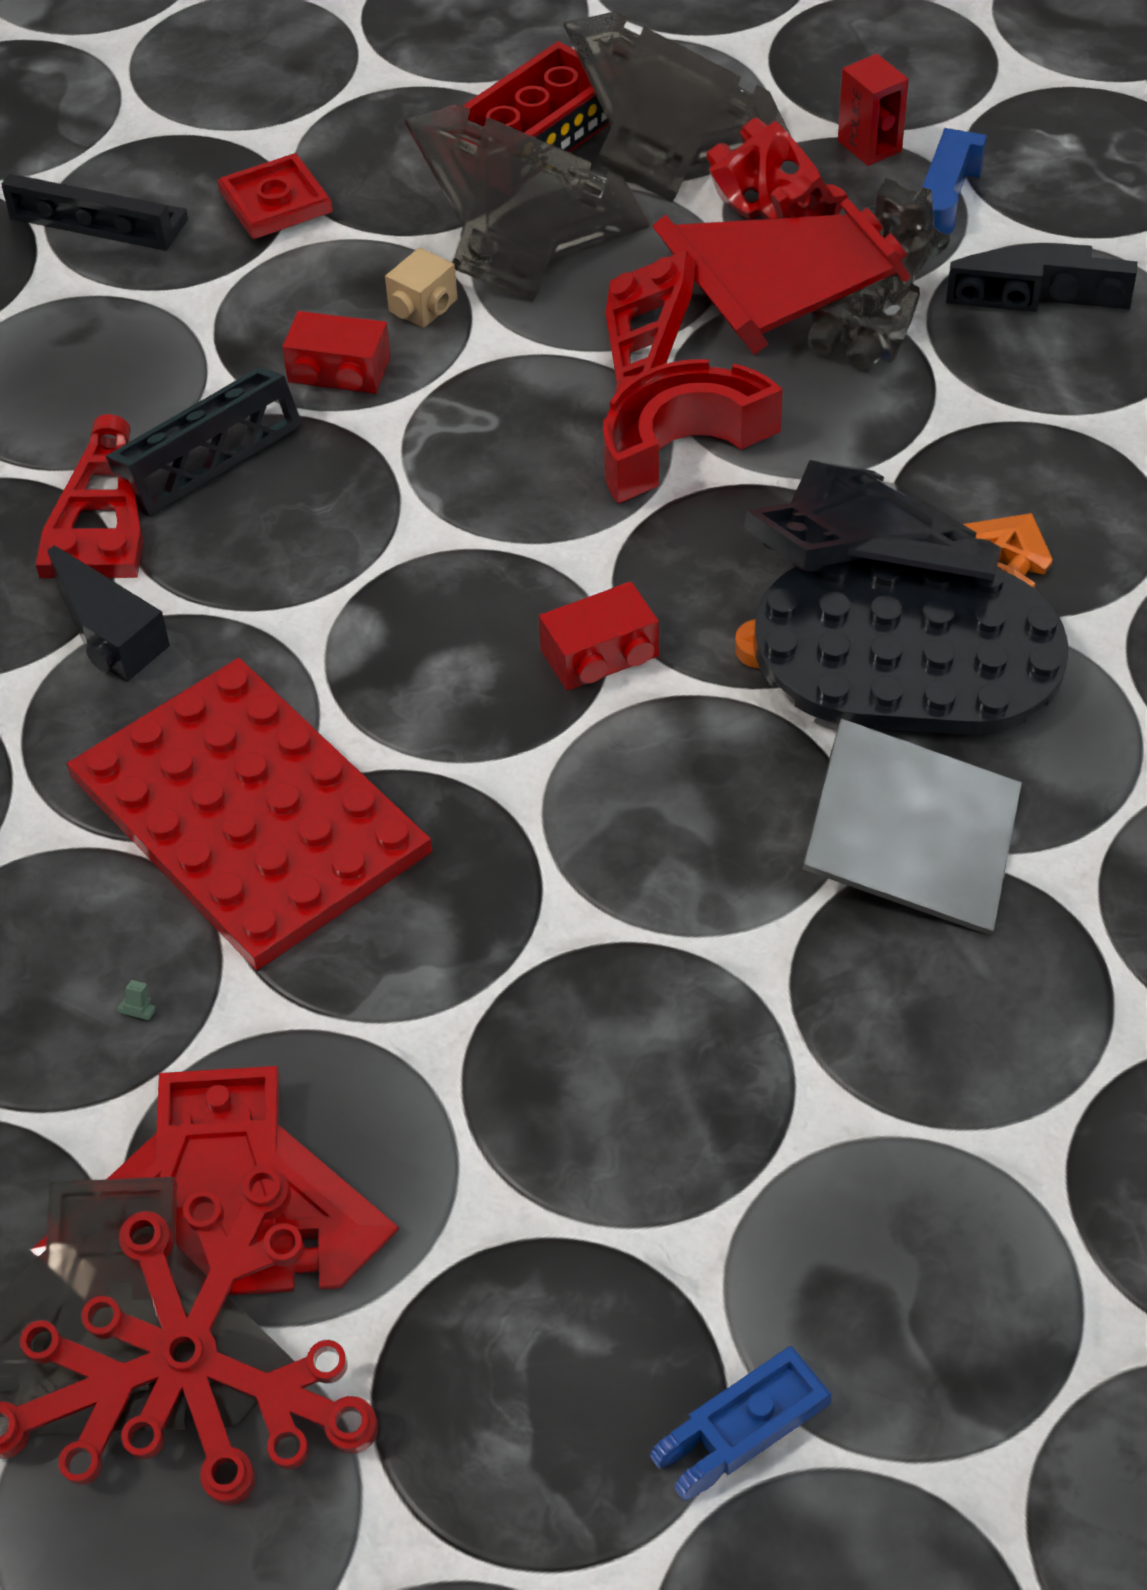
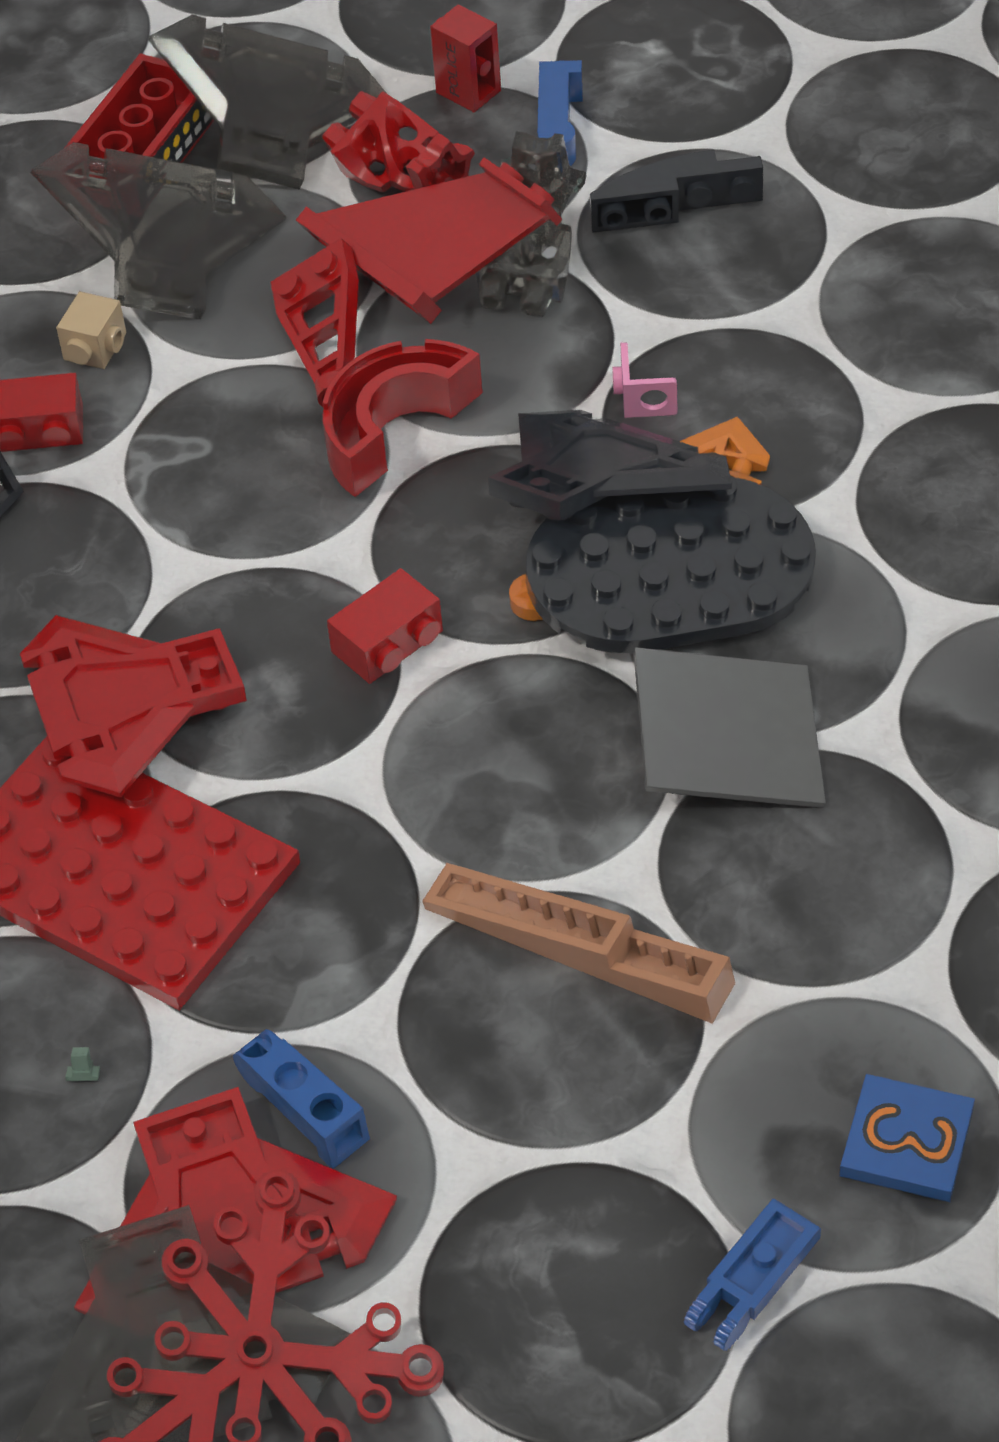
camera: 15 degrees left, 0 degrees up
none -> red plate [20,615,247,797]
none -> blue leg [233,1029,370,1169]
none -> nougat slope [422,863,735,1024]
none -> bright pink bracket [612,342,677,418]
none -> blue tile [840,1074,975,1202]

